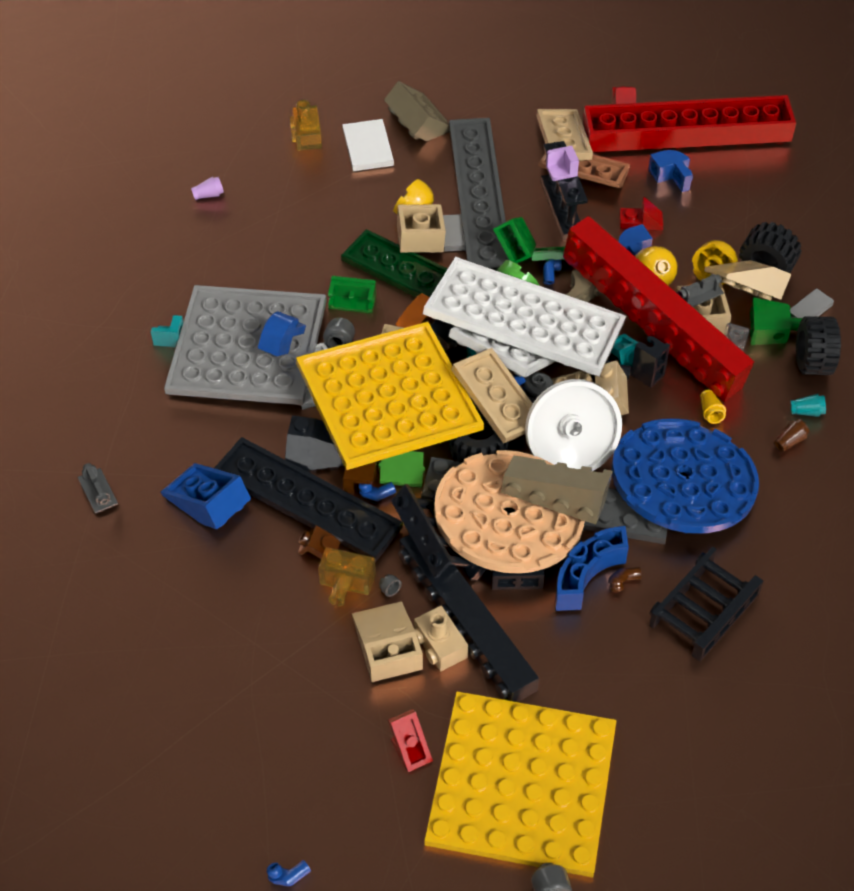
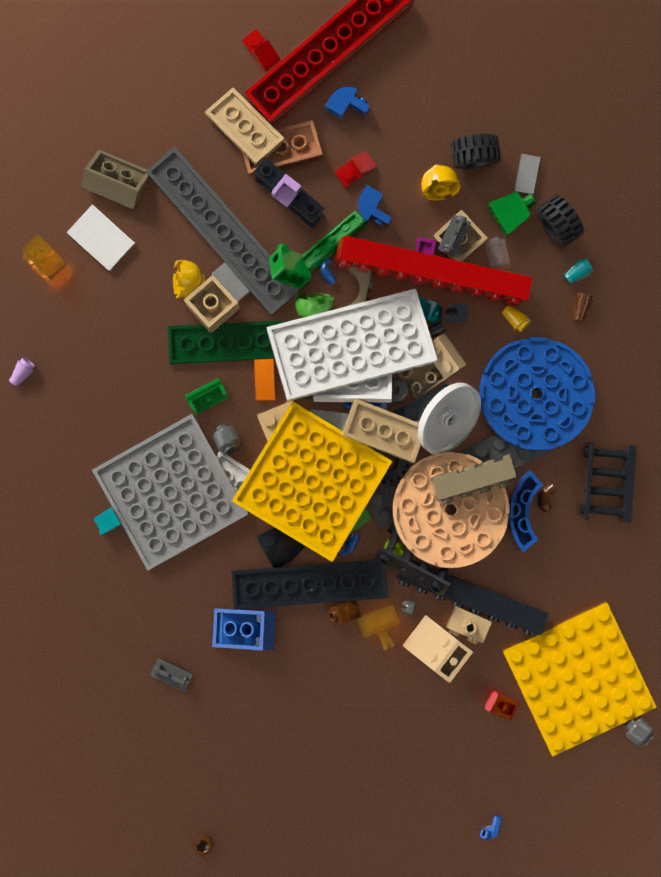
camera: 40 degrees left, 35 degrees up
blue brick [258,311,306,356] -> none
yellow cylinder [635,246,678,286] -> none
tan slope [704,260,791,301] -> none

